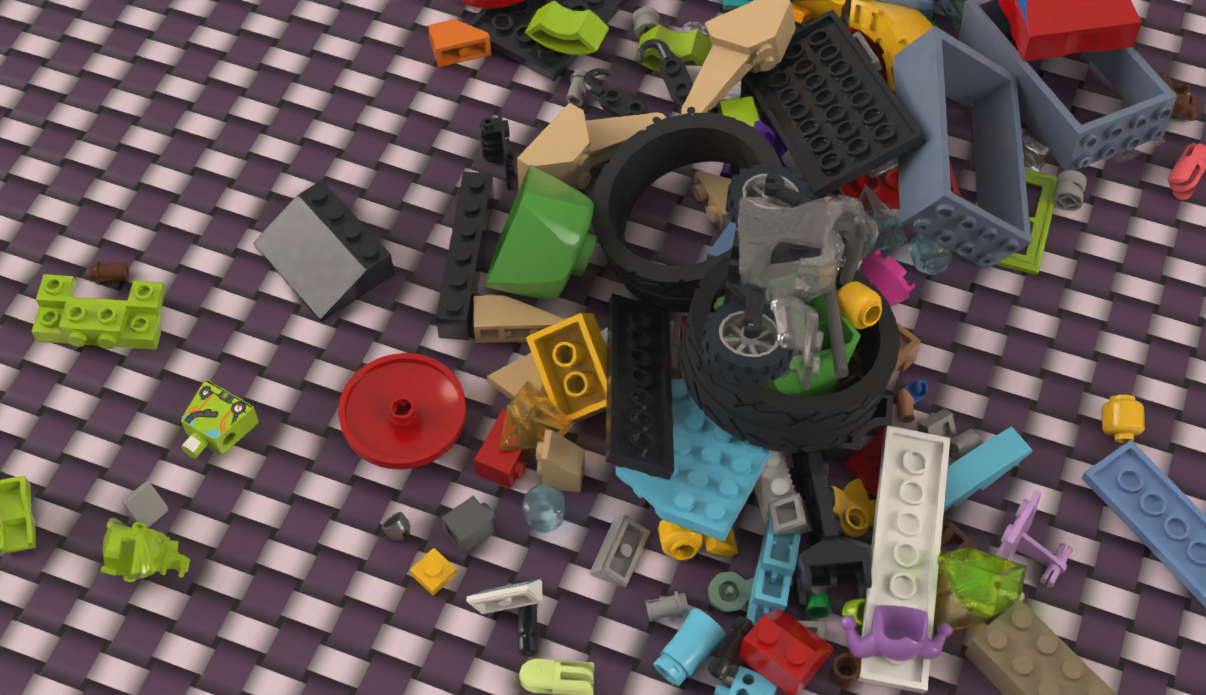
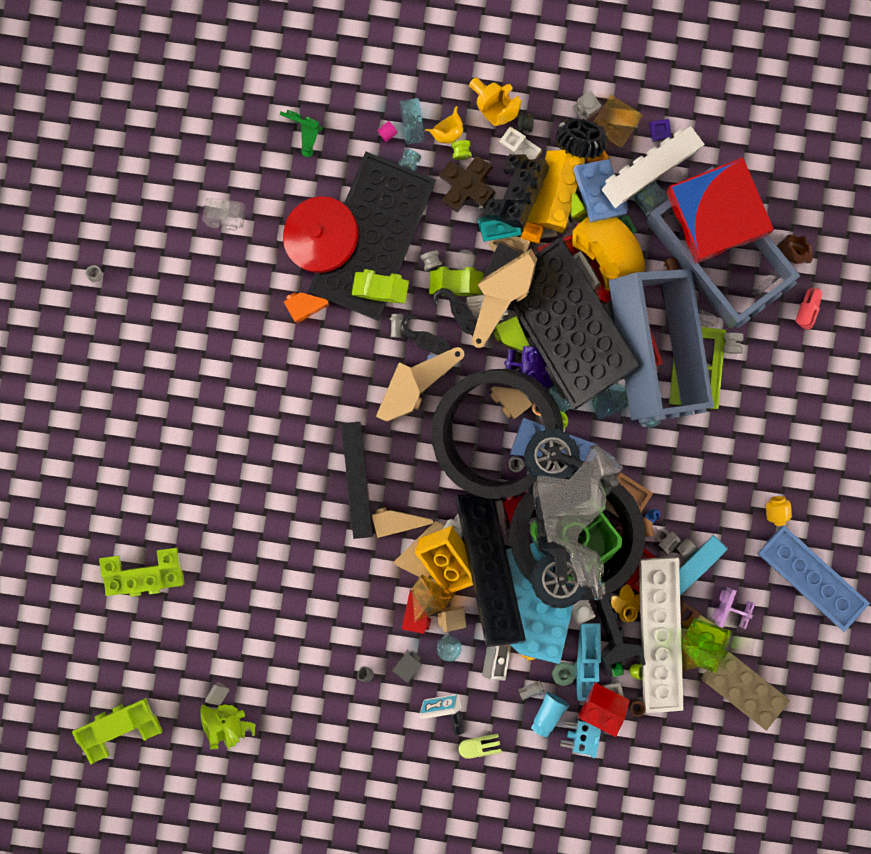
camera: 15 degrees left, 30 degrees up
reddish brown pin [89,261,129,285] -> none
lime torso [181,379,259,459] -> none
slope [253,180,395,322] -> none
red dish [338,353,466,470] -> none
yellow plate [410,548,457,596] -> none
black hinge [479,109,515,190] -> none
bright green piece [485,165,597,301] -> none
black axle [708,616,754,680] -> none
light grey slope [768,493,812,535] -> none
dark grey bar [822,273,848,378] -> none
yellow head [837,281,882,329] -> none
medium lavender piece [841,605,952,661] -> none
dark pink cone [858,249,915,307] -> none

